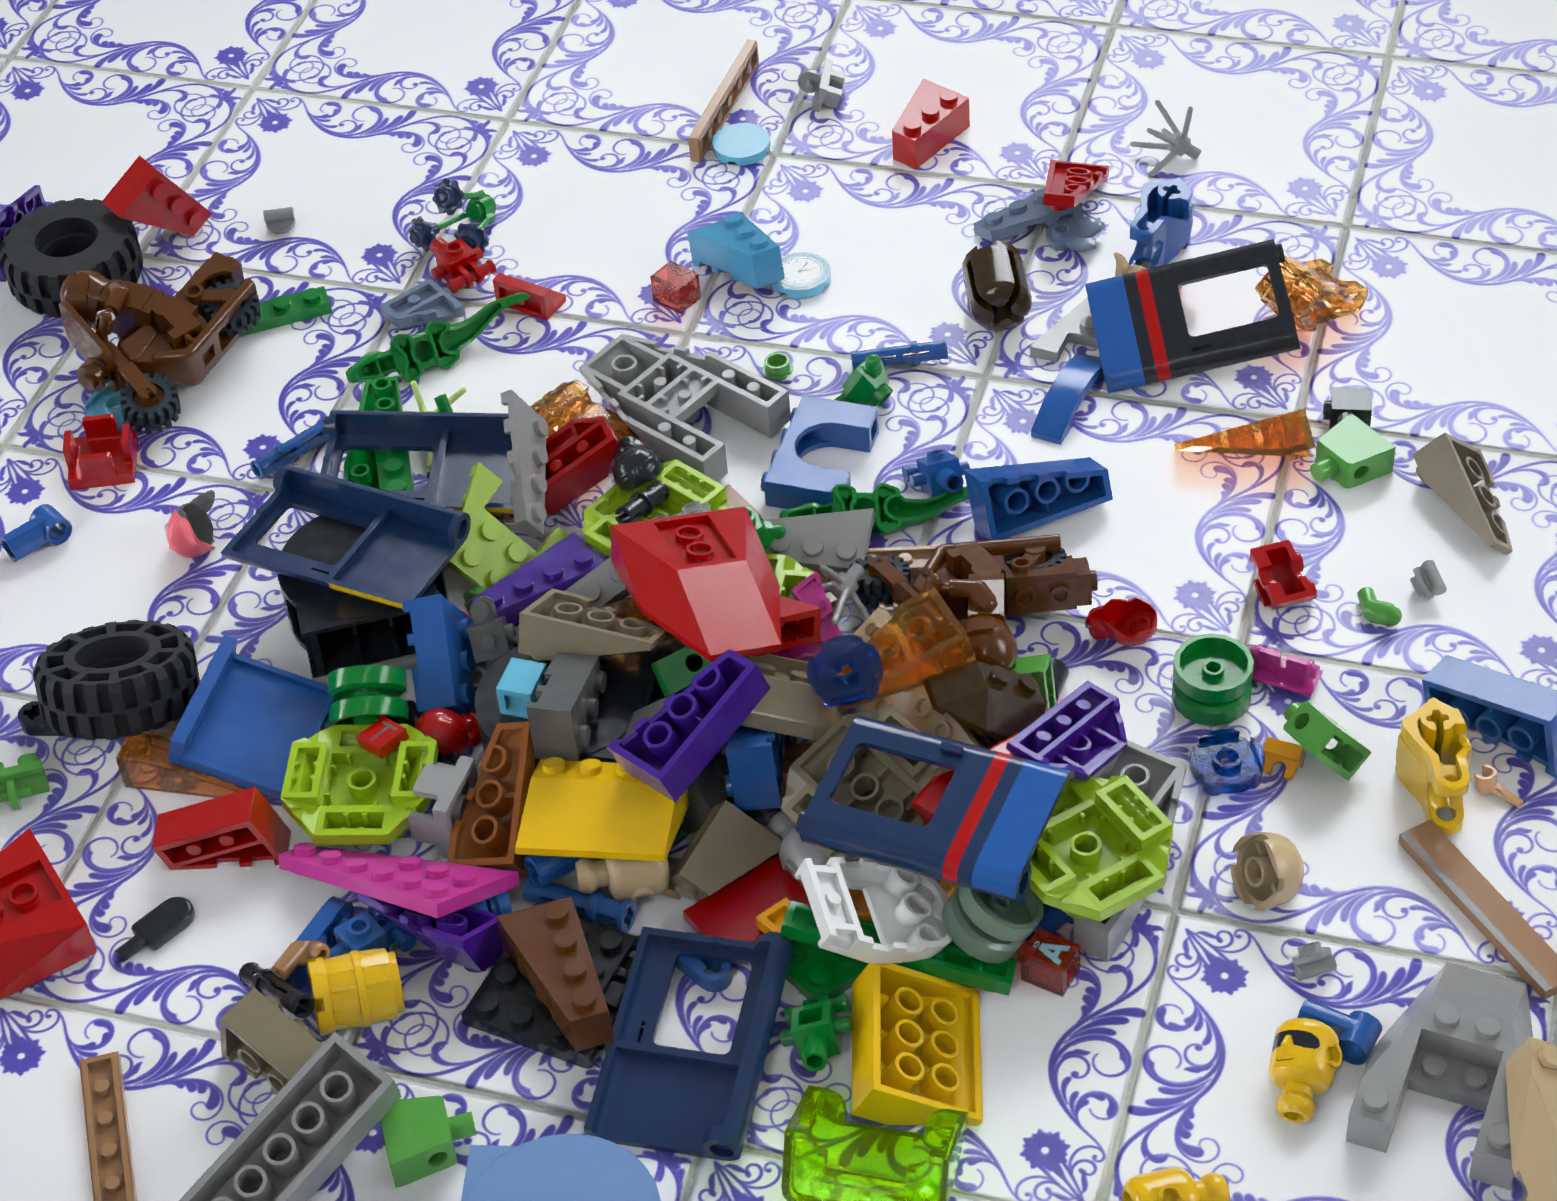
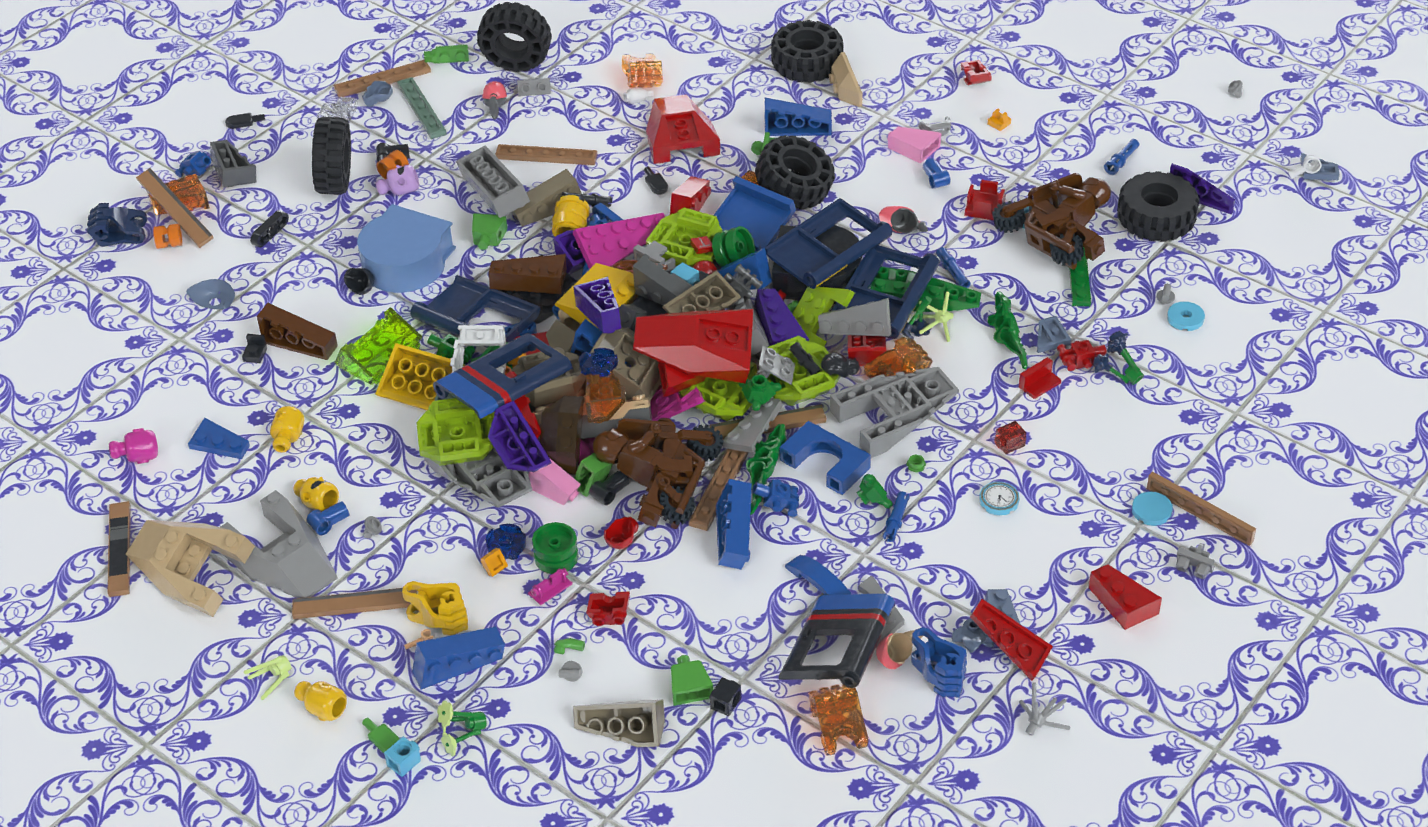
camera: 110 degrees right, 0 degrees up
red wedge [102,155,212,236] -> none
medium nougat arm [271,940,330,980] -> none
dark azure wedge [687,213,785,289] -> none
light grey plant [788,563,870,625] -> none
dark brown cylinder [962,241,1032,331] -> none
clear orange wedge [1174,408,1315,461] -> none
tan cylinder [1231,832,1304,911] -> none
bright green torso [1283,701,1372,781] -> none
none -> medium azure tile [1167,302,1205,331]

